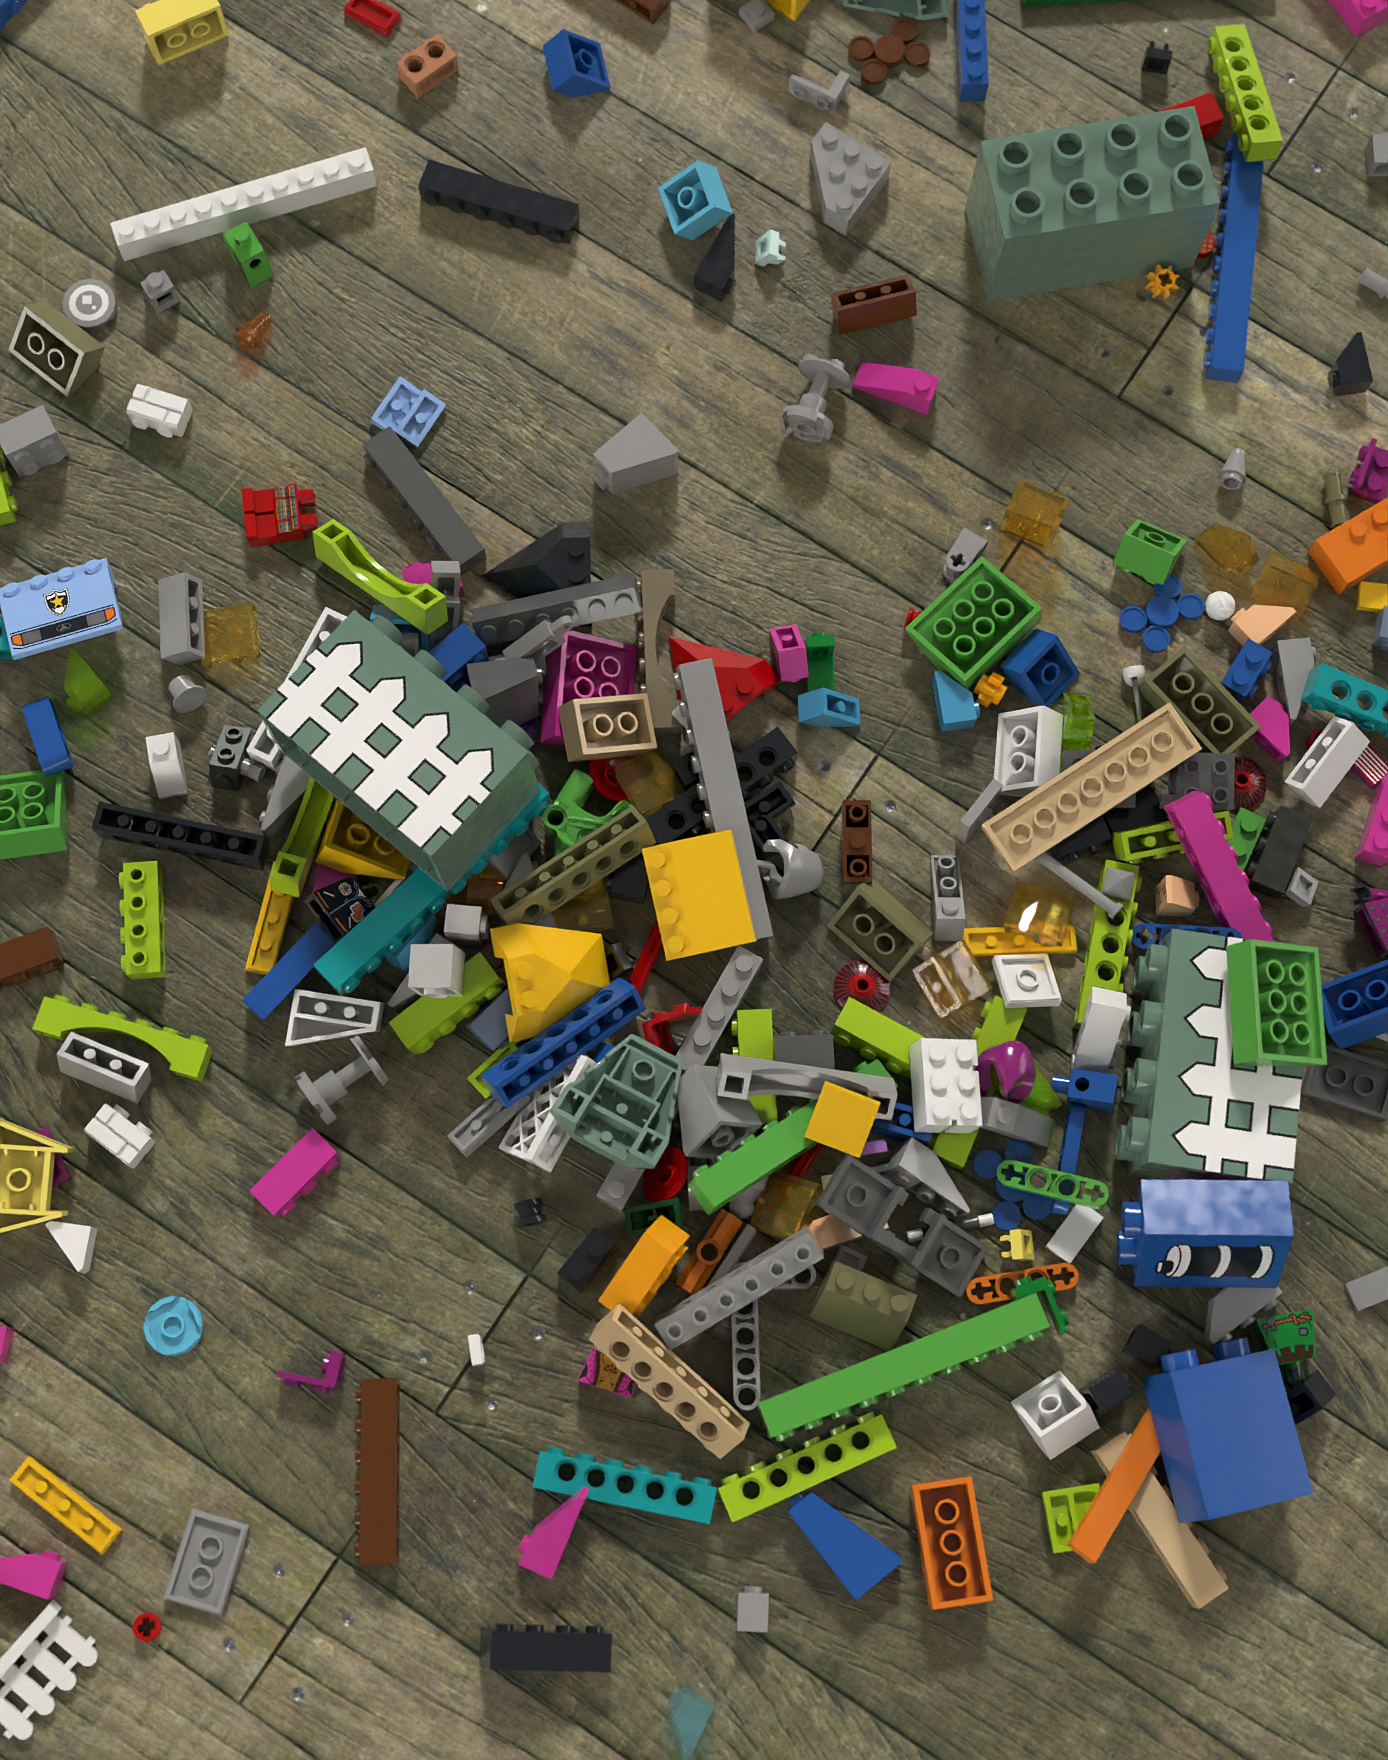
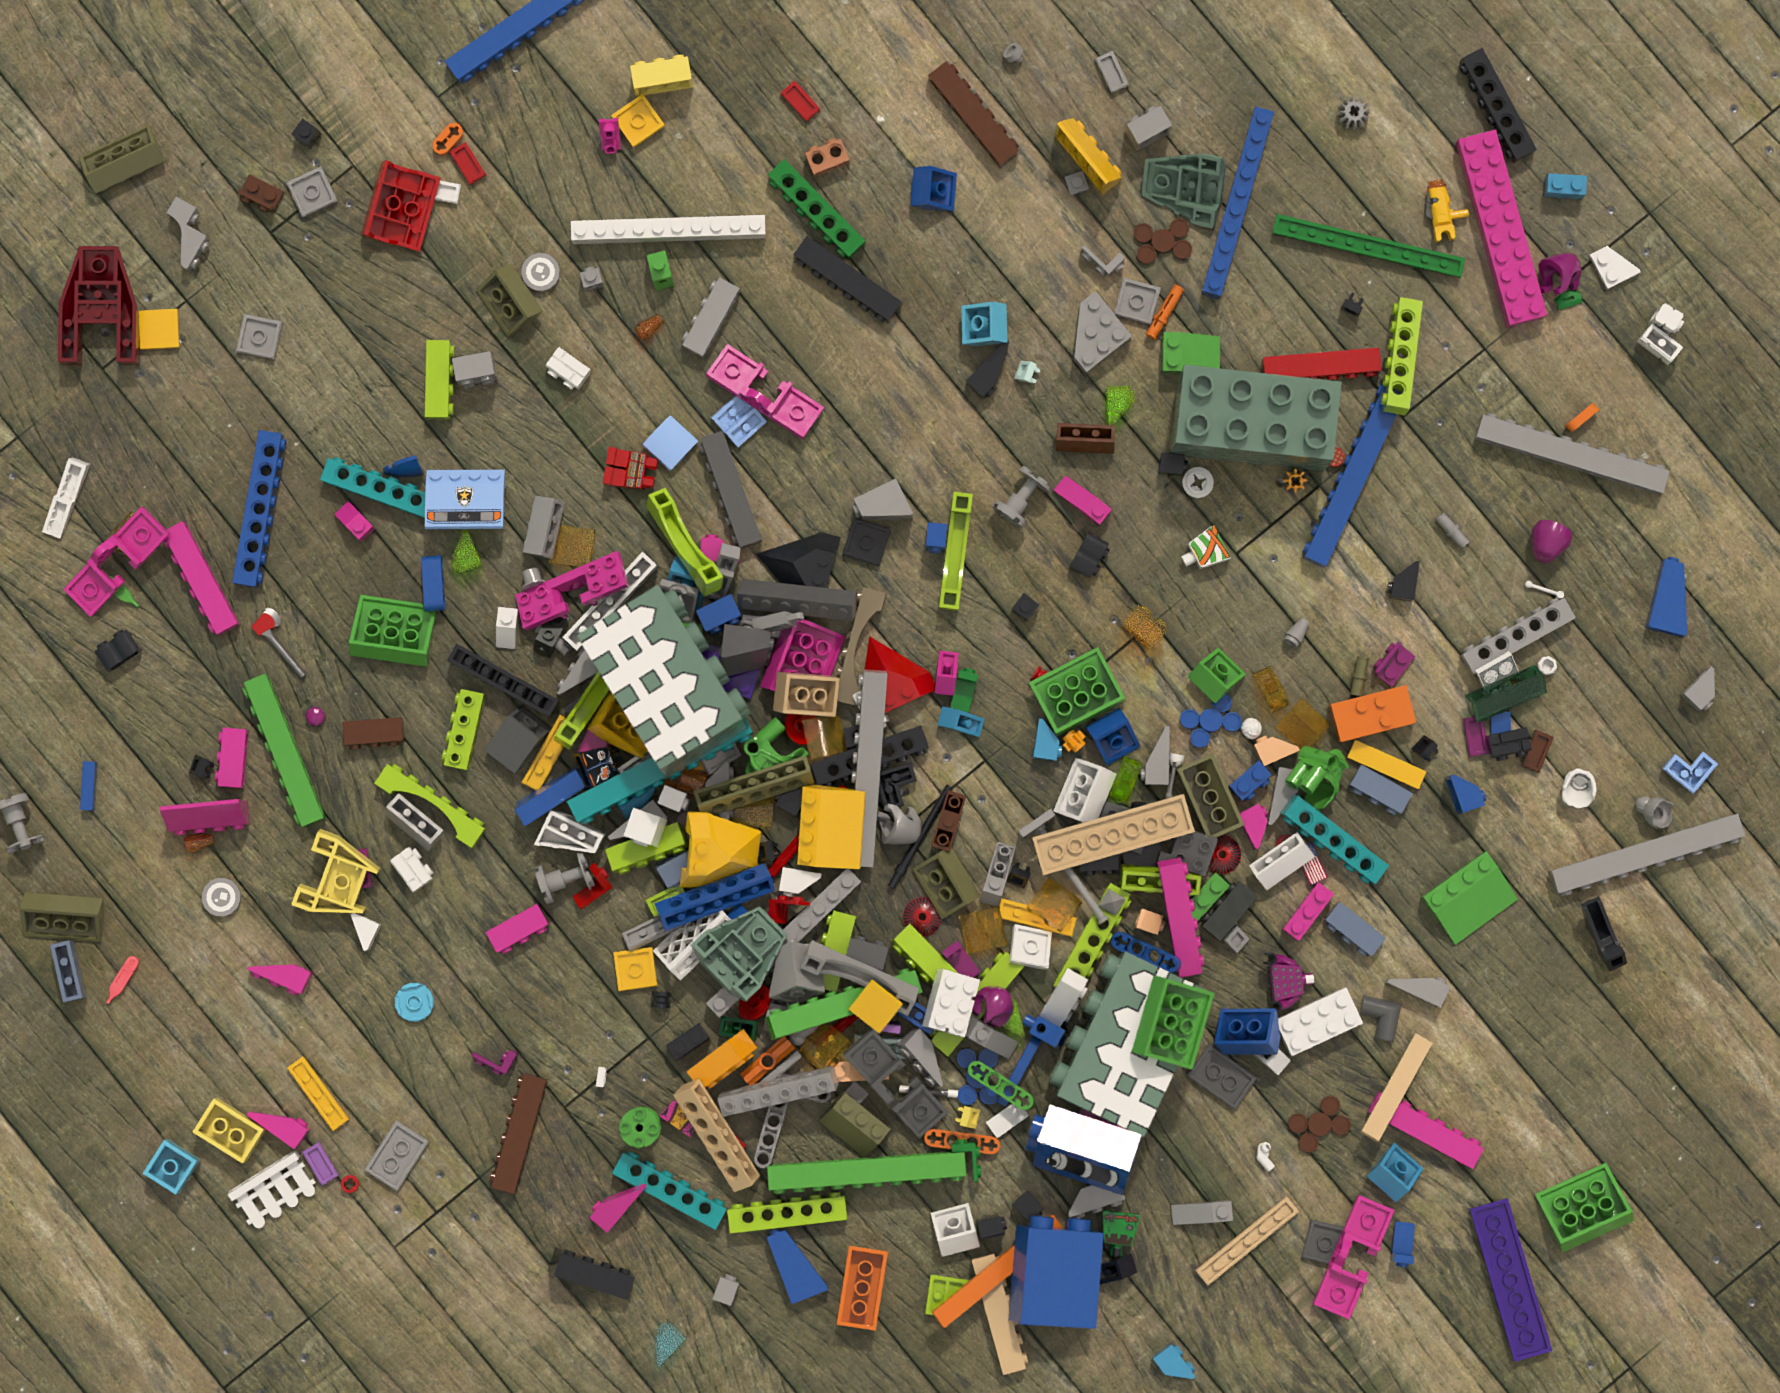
camera: 20 degrees right, 10 degrees up
light grey piece [943,528,988,582] -> none
none -> medium lavender tile [302,1142,339,1186]
none -> dark grey slope [484,705,552,774]
none -> dark pink plate [515,551,629,631]
none -> red bracket [573,863,613,909]
none -> dark pink hips [599,118,621,154]
none -> yellow plate [611,94,665,148]
none -> yellow tile [613,947,658,991]
none -> bright green piece [619,1106,661,1148]
none -> light blue slope [642,415,698,472]
none -> light grey brick [681,277,740,359]
none -> plate [706,344,824,440]
none -> green brick [768,159,866,260]
none -> white slope [779,867,822,897]
none -> black tile [842,518,891,567]
none -> black bar [888,784,953,889]
none -> blue brick [925,522,947,554]
none -> lime arch [939,492,973,612]
none -> magenta bracket [941,941,980,978]
none -> black tile [1006,862,1031,889]
none -> black brick [1012,593,1039,622]
none -> black brick [1069,532,1110,578]
none -> clear neon green slope [1106,385,1134,425]
none -> light grey tile [1114,278,1161,325]
none -> light grey slope [1141,726,1170,786]
none -> orange pin [1145,284,1185,340]
none -> black brick [1158,452,1188,477]
none -> bright green slope [1161,332,1220,374]
none -> torso [1181,525,1231,569]
none -> white gear [1182,467,1214,498]
none -> bright green helmet [1285,746,1349,811]

